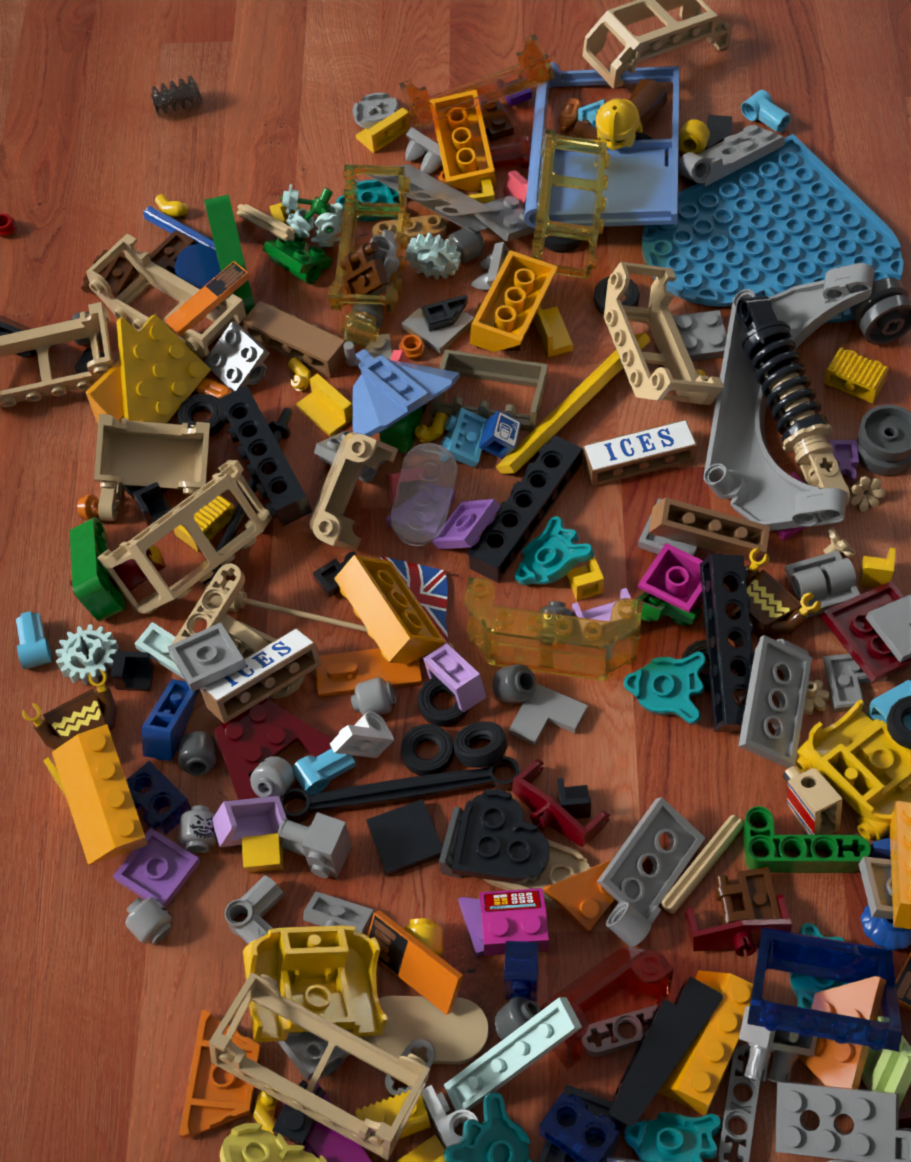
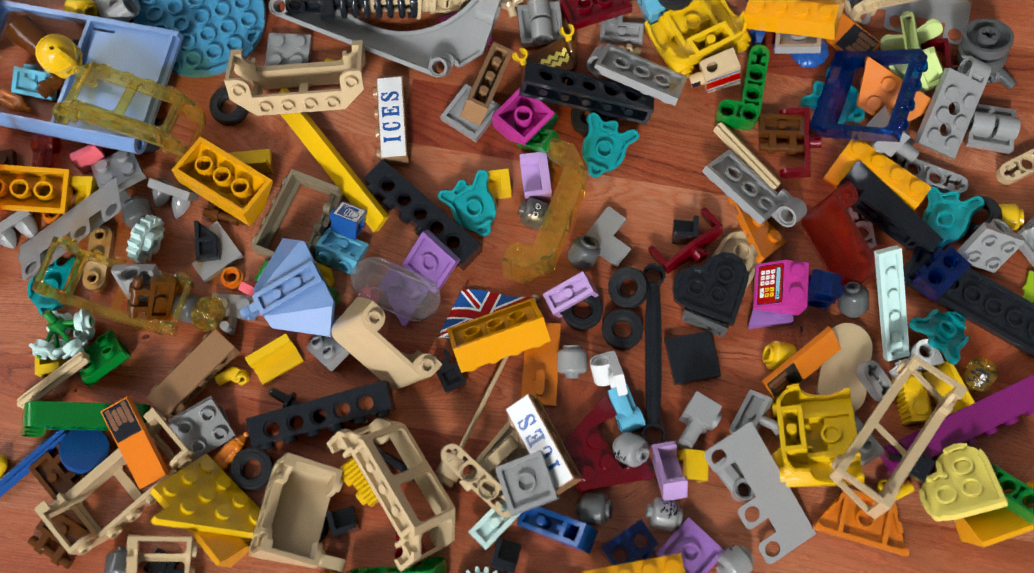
camera: 80 degrees left, 15 degrees up
none -> light grey piece [705,421,816,564]

